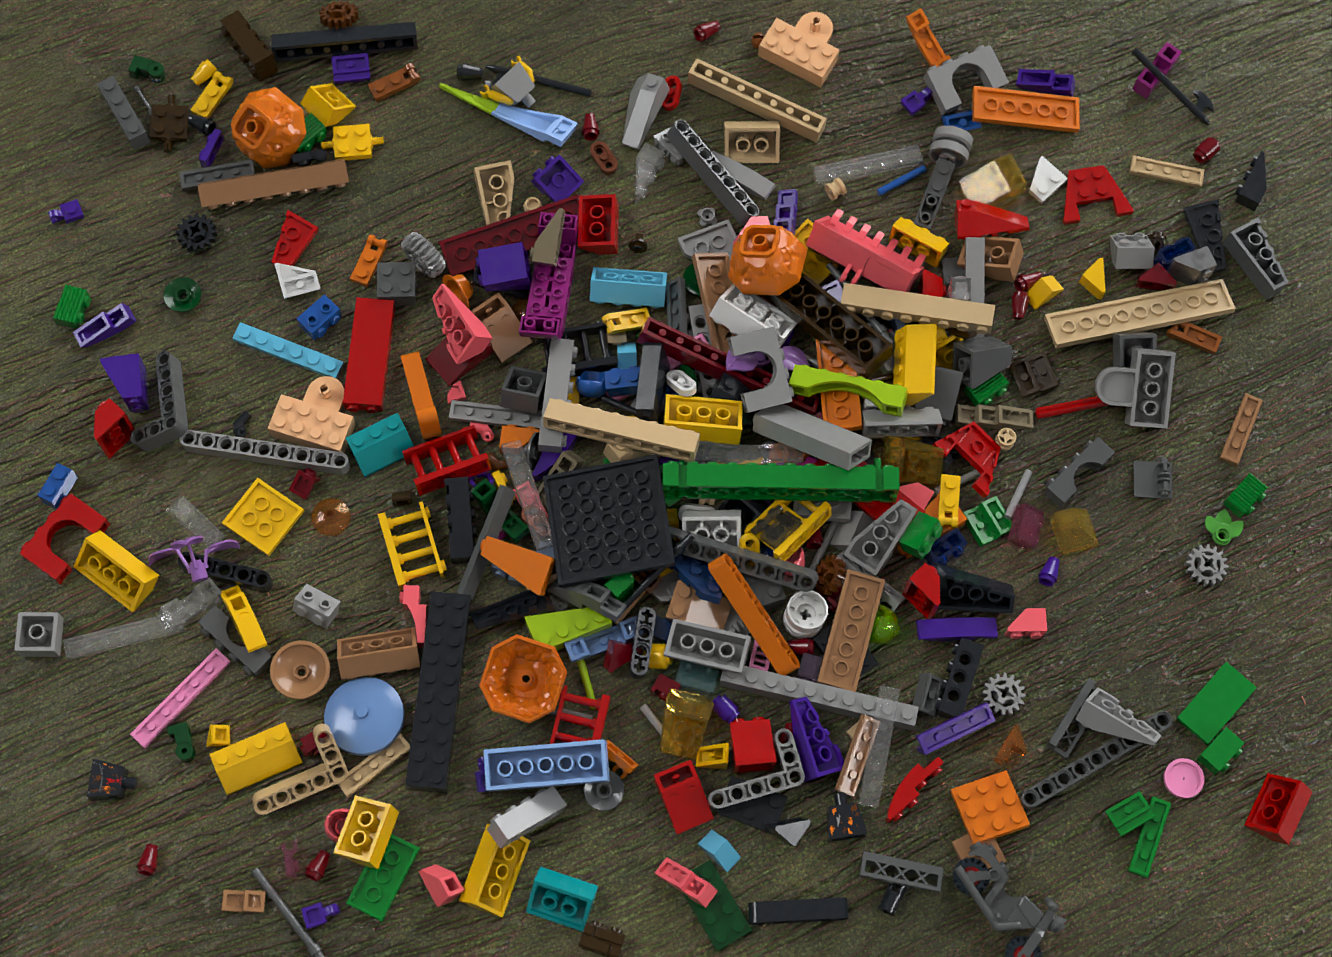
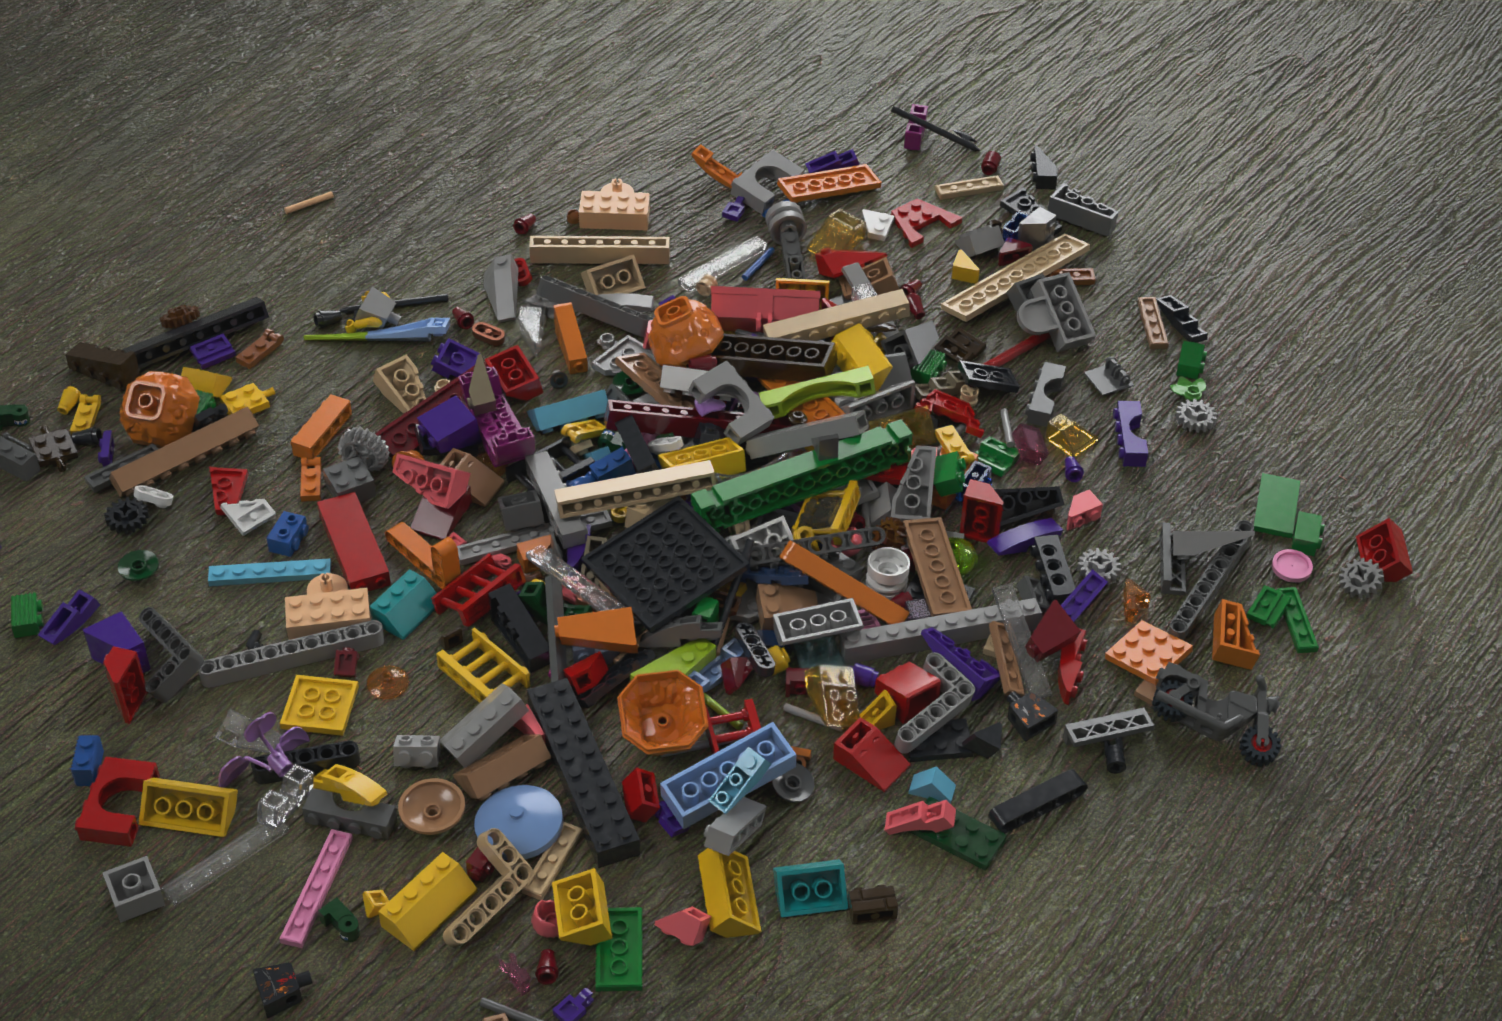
camera: 25 degrees left, 25 degrees down
yellow slope [1027,275,1064,310] -> none
none -> white plate [133,485,173,508]
none -> orange brick [291,394,352,459]
none -> light grey slope [440,683,529,768]
none -> orange slope [554,302,588,374]
none -> red slope [563,651,609,695]
none -> red brick [622,767,660,823]
none -> dark red cone [688,354,717,371]
none -> medium azure slope [708,747,772,814]
none -> dark brown plate [788,411,807,426]
none -> dark grey slope [811,434,839,461]
none -> black plate [957,360,1020,393]
none -> dark red slope [1025,600,1081,663]
none -> arch [1113,401,1148,467]
none -> black slope [1156,295,1208,343]
none -> orange wedge [1212,599,1260,670]
none -> light grey gear [1339,558,1384,599]

